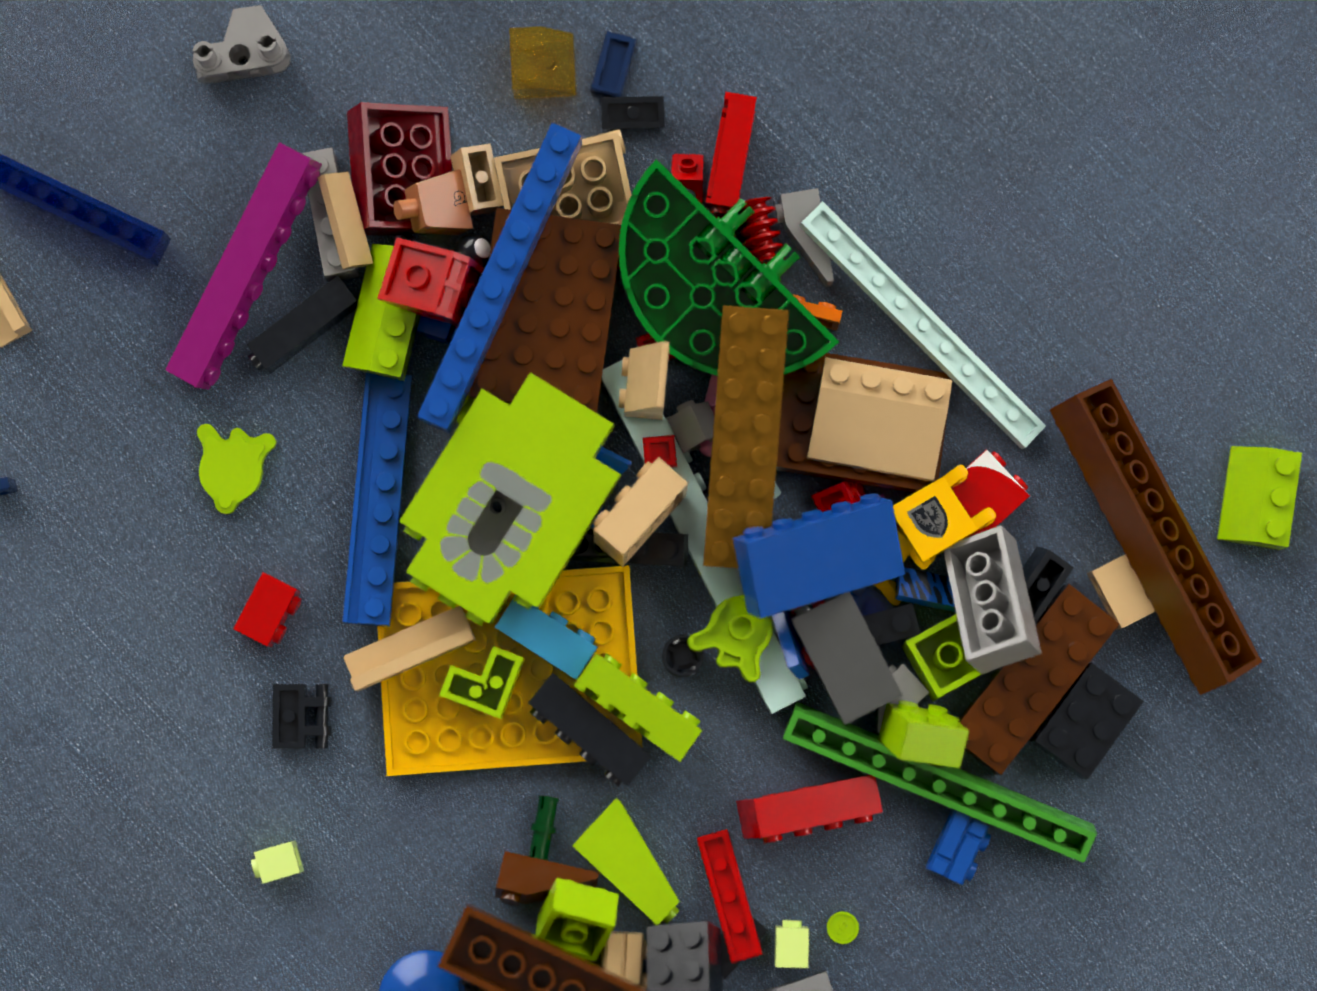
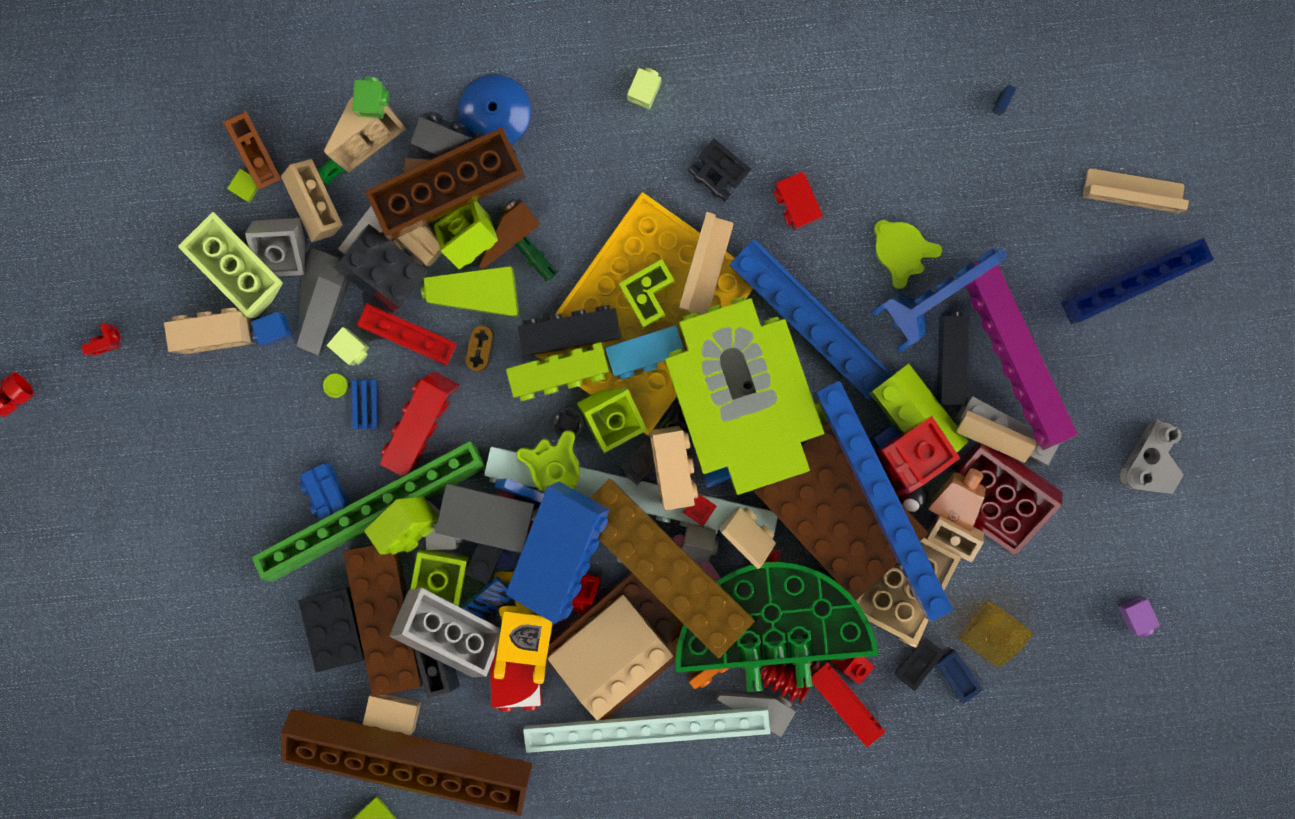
camera: 135 degrees right, 5 degrees up
none -> blue tile [352,380,379,429]
none -> pearl gold beam [466,326,494,372]
none -> lime slope [577,388,647,453]
none -> blue hinge [872,248,1008,352]

